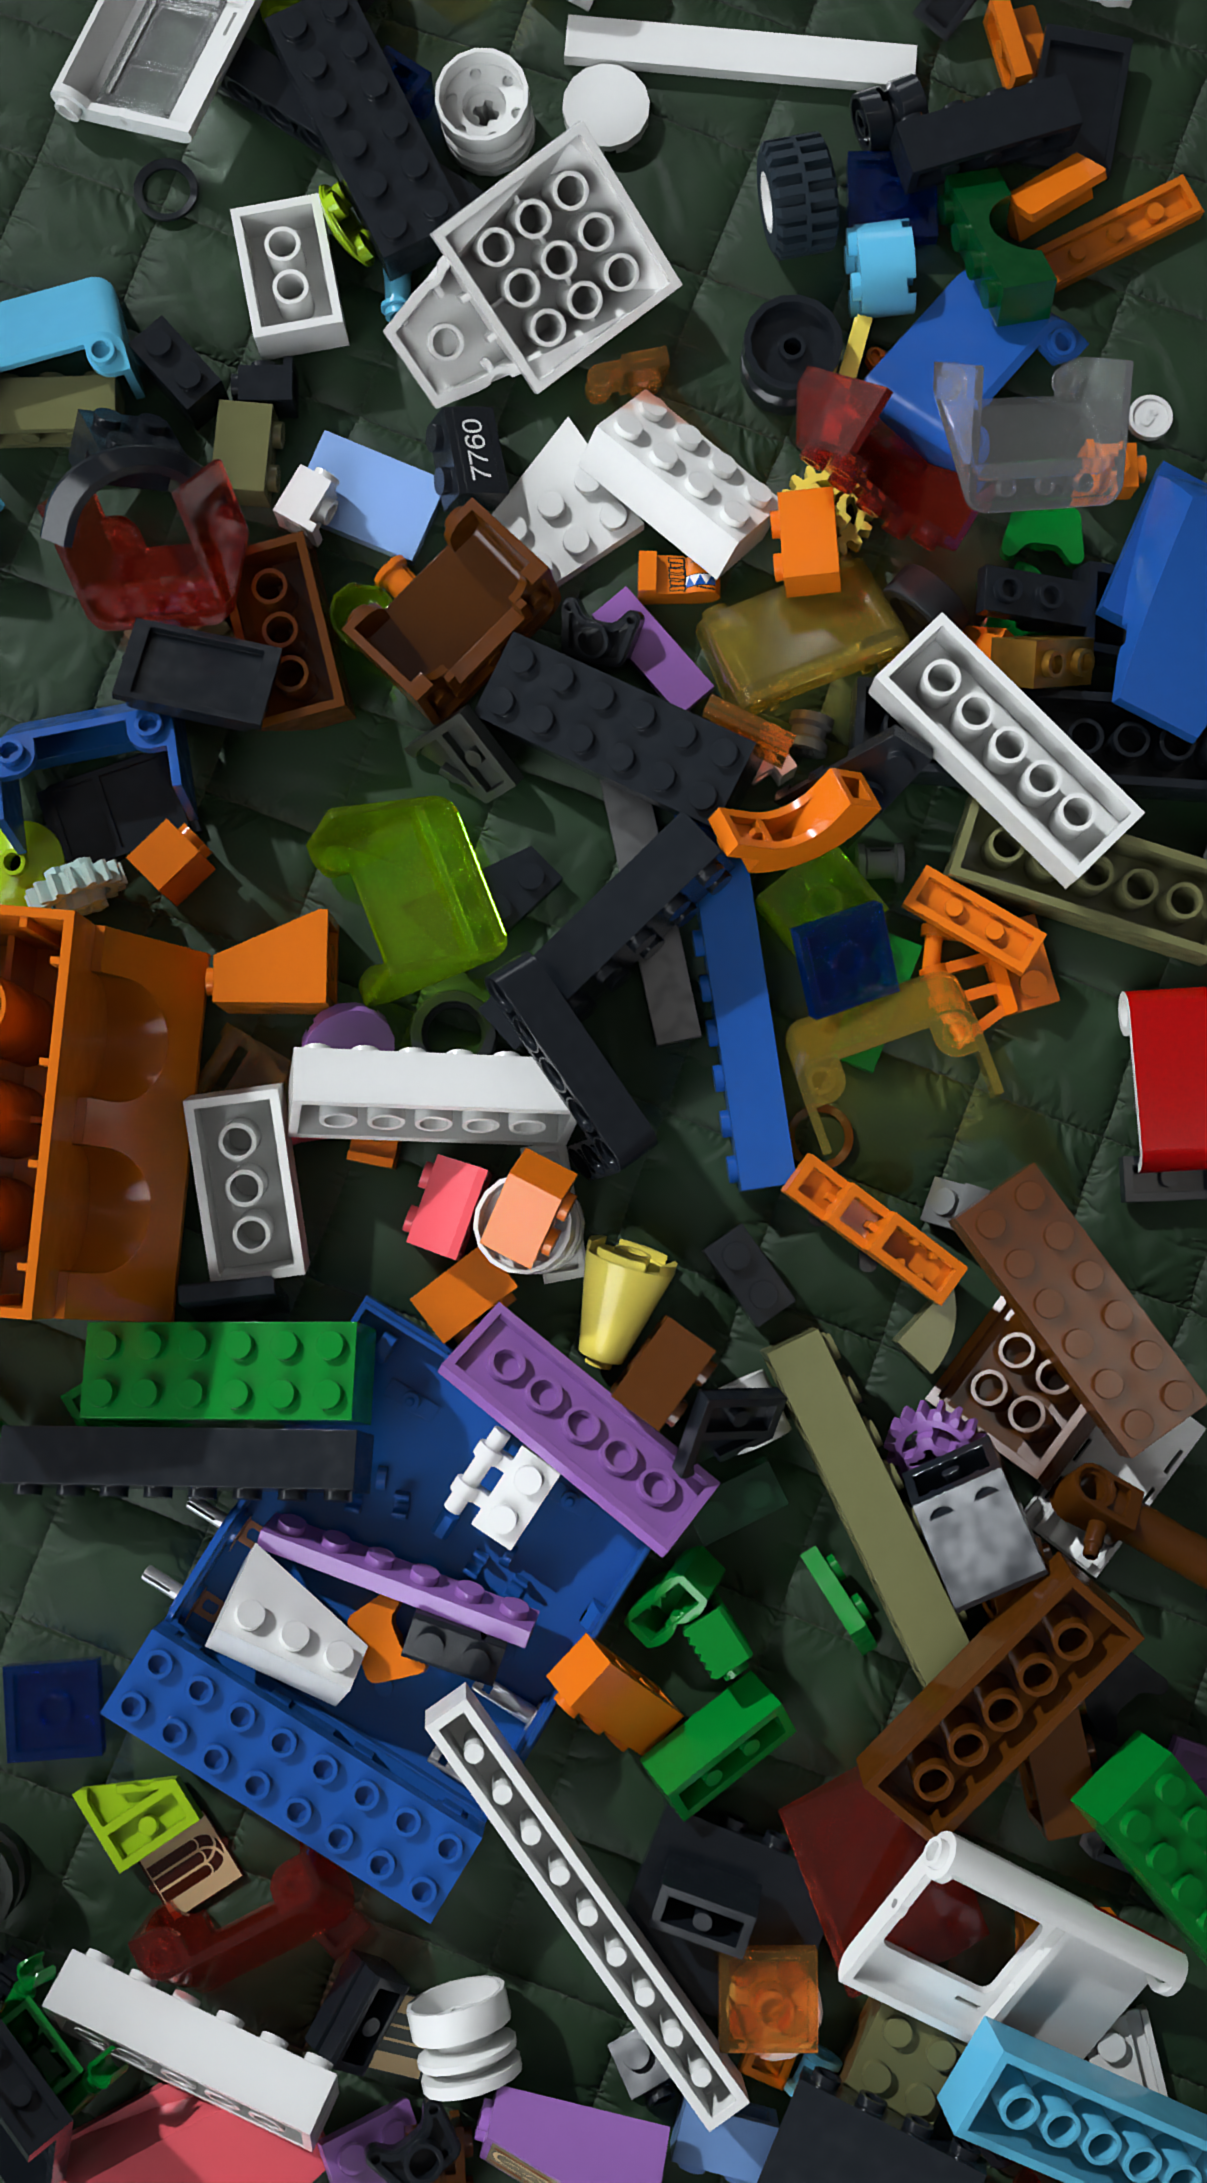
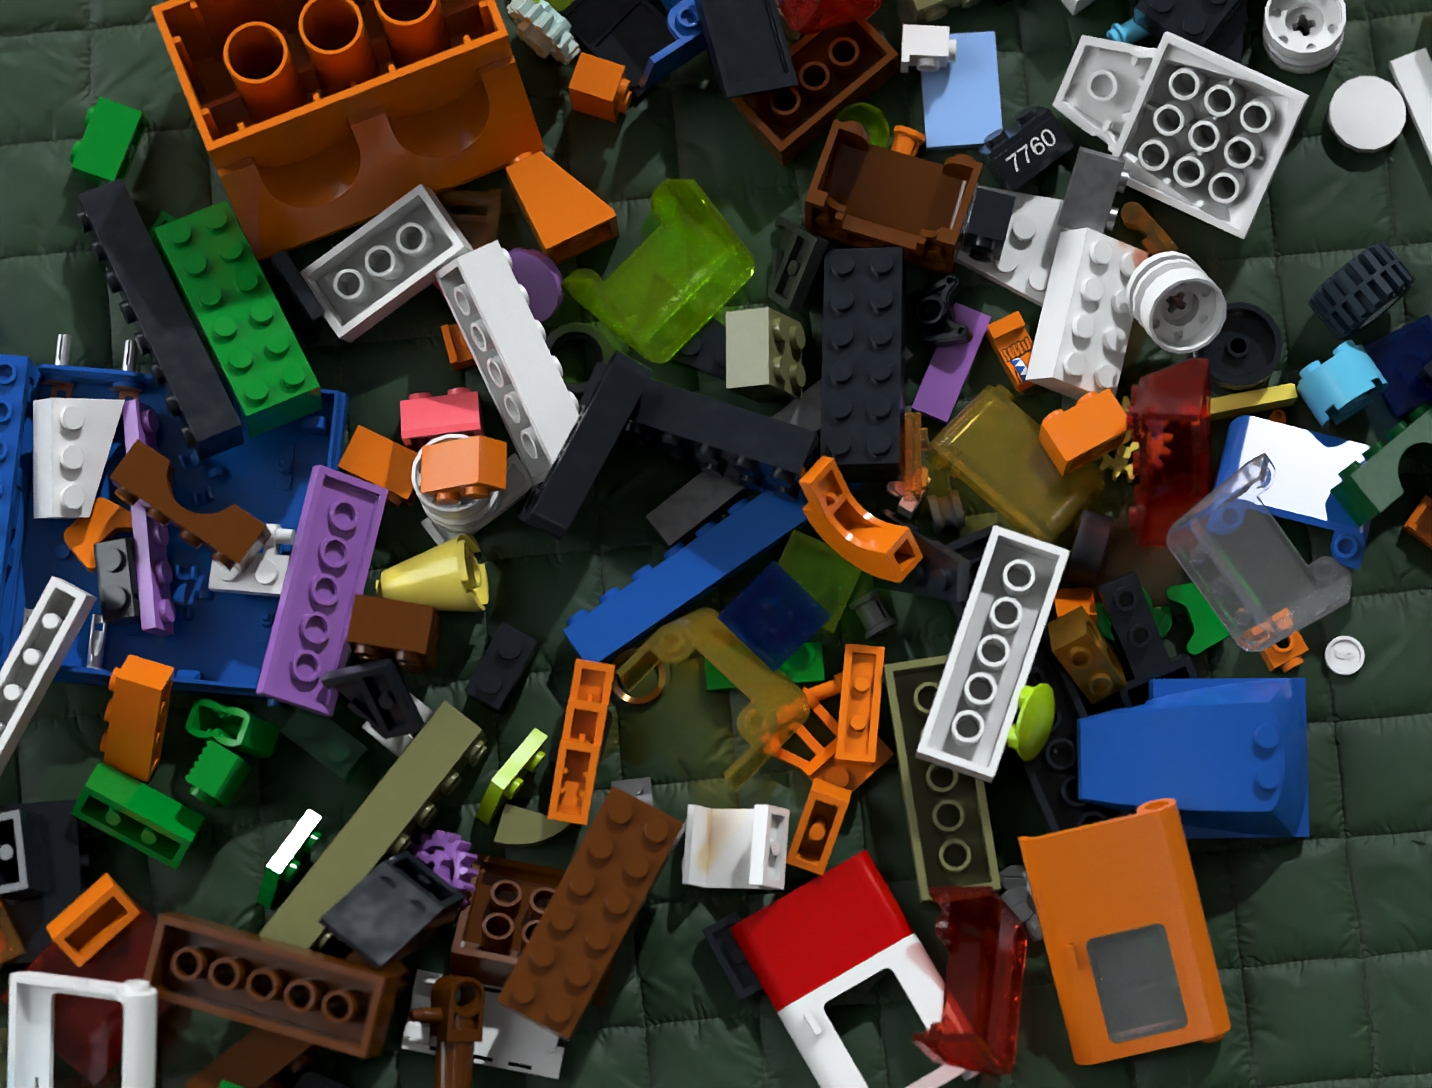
camera: 70 degrees right, 5 degrees down
none -> orange brick [46,872,140,967]
none -> reddish brown arch [109,439,272,573]
none -> lime wing [475,728,548,825]
none -> white panel [681,805,790,890]
none -> olive brick [726,307,806,403]
none -> orange brick [786,778,852,876]
none -> black brick [962,188,1016,263]
none -> lime dish [1007,683,1055,761]
none -> flat silver brick [1057,146,1130,234]
none -> white wheel [1126,251,1227,354]

